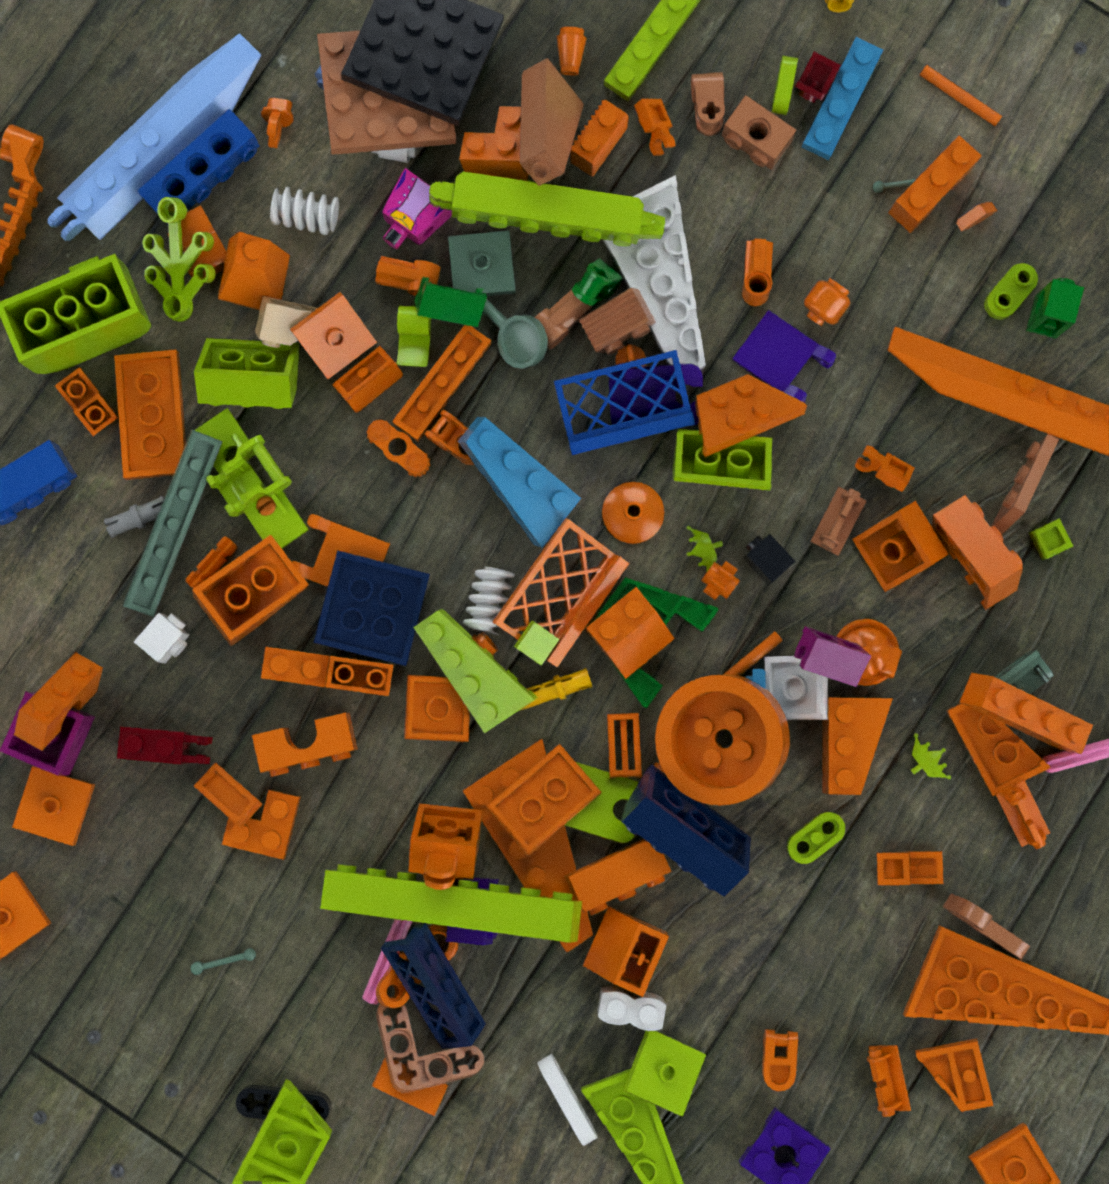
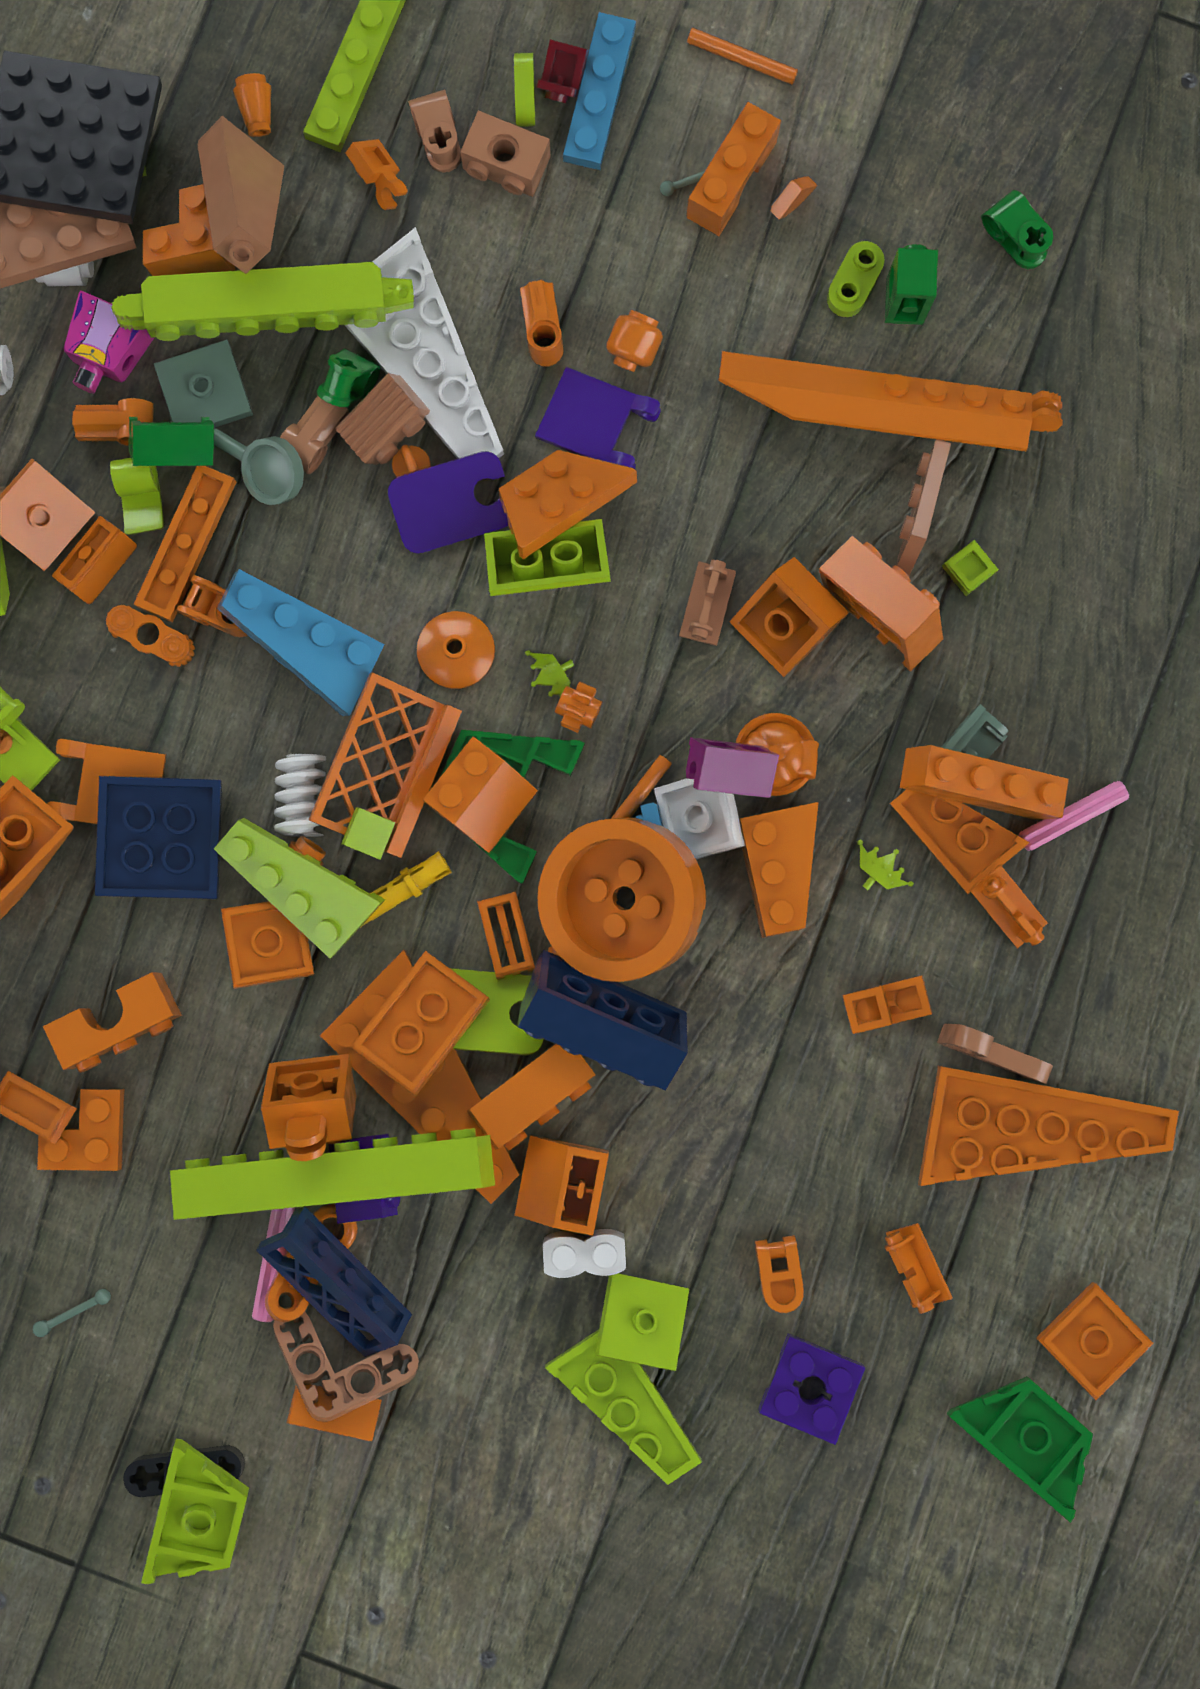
camera: 15 degrees left, 0 degrees up
orange slope [260,647,393,696] -> none
white beam [537,1054,598,1146] -> none
blue fence [554,350,695,455] -> none
orange brick [570,100,629,177] -> none
black brick [743,534,796,586] -> none
lime plate [786,812,845,864] -> none
orange plate [855,446,915,492] -> none
orange wing [915,1038,994,1112] -> none

